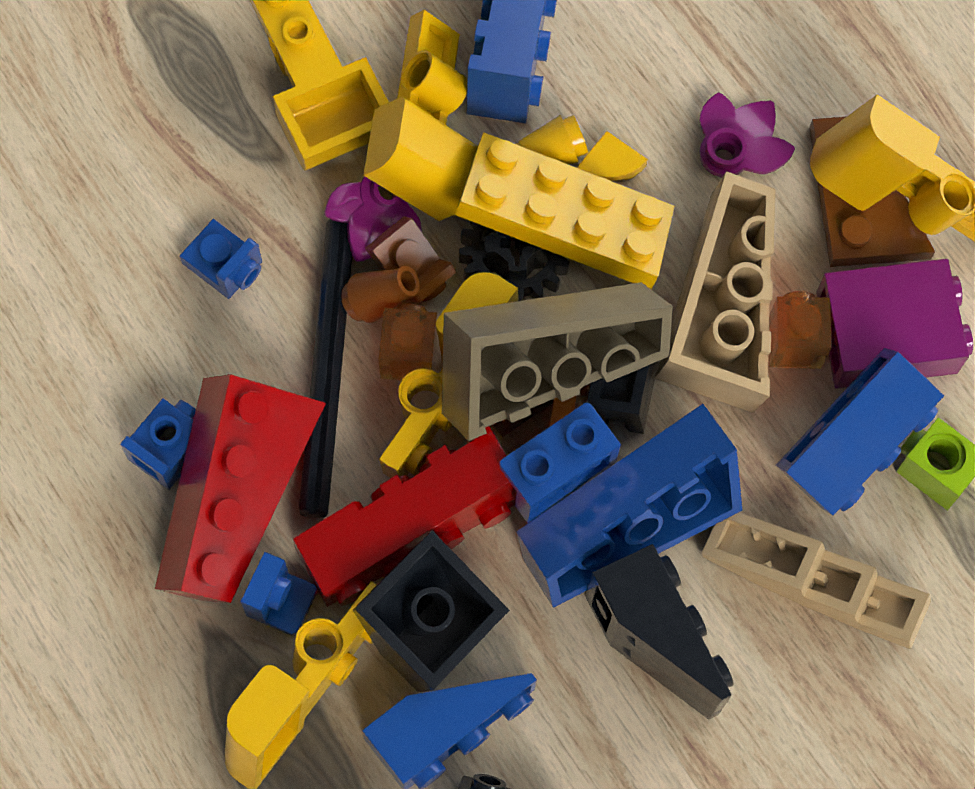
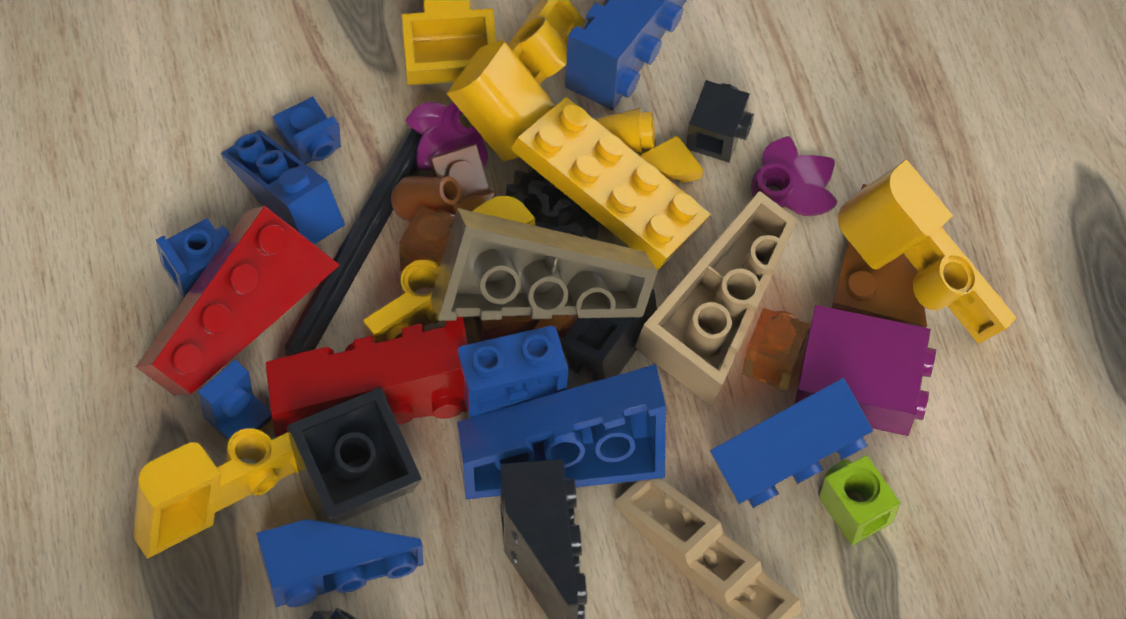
camera: 20 degrees right, 10 degrees down
none -> blue slope [221,130,345,245]
none -> black brick [686,80,754,163]

